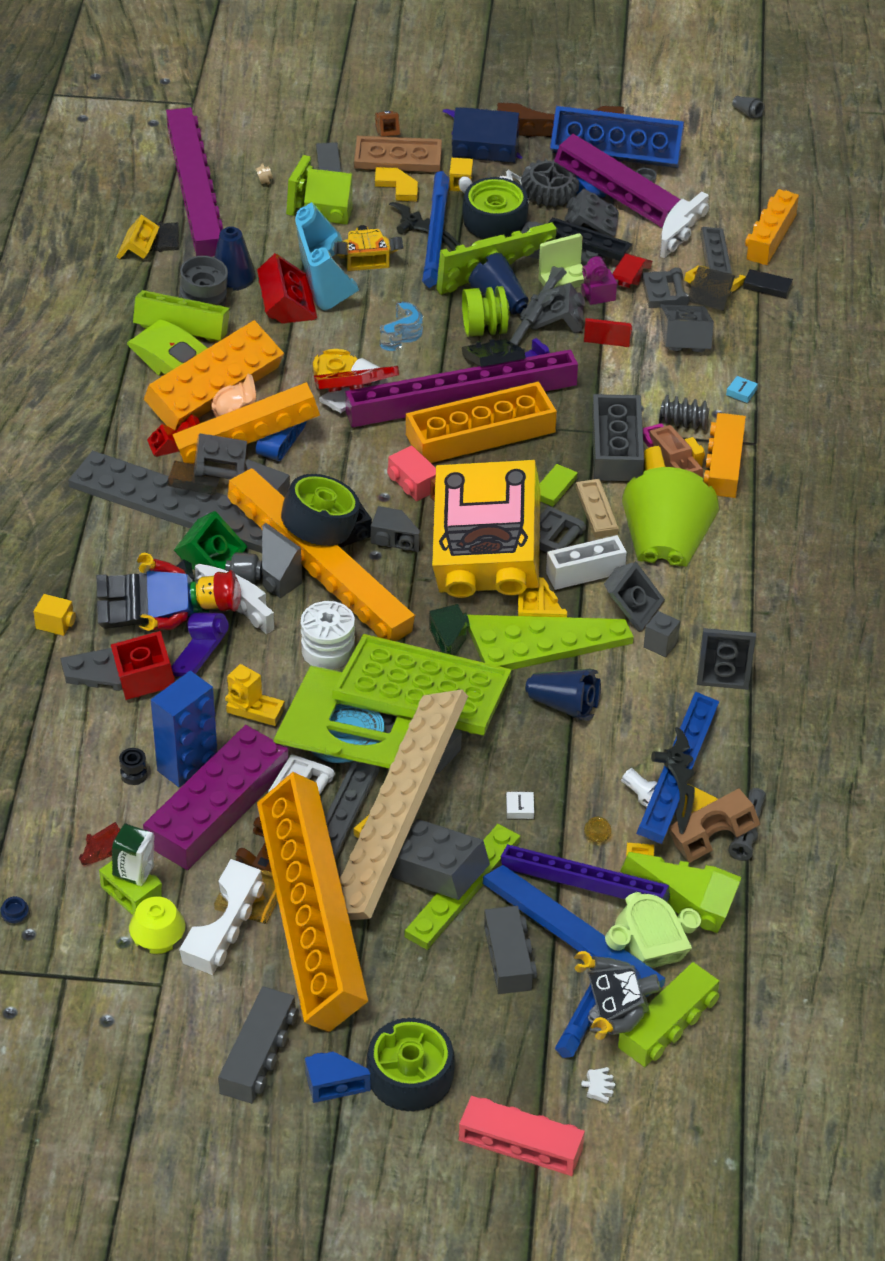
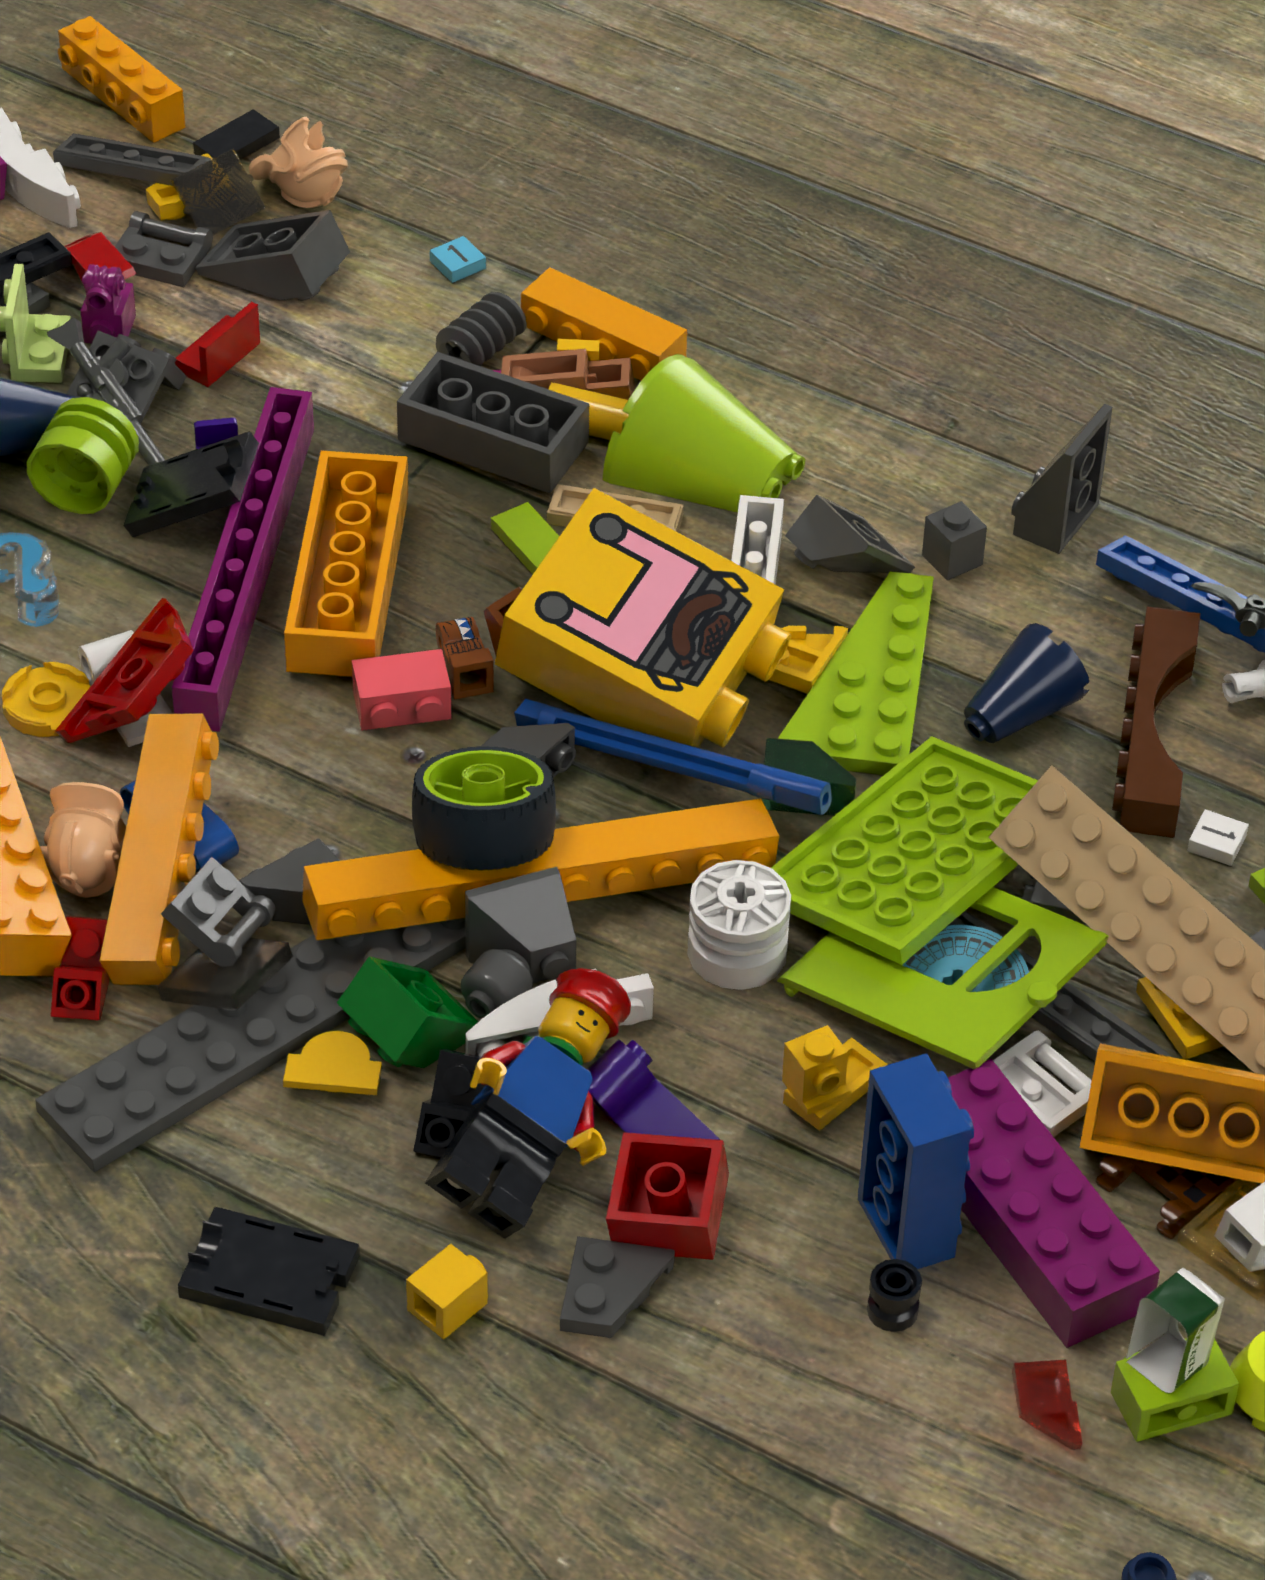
camera: 65 degrees left, 0 degrees up
none -> black piece [178,1207,360,1336]
none -> light nougat helmet [249,117,348,208]
none -> yellow piece [283,1031,382,1096]
none -> blue piece [514,699,832,815]
none -> reddish brown arch [1112,606,1201,838]

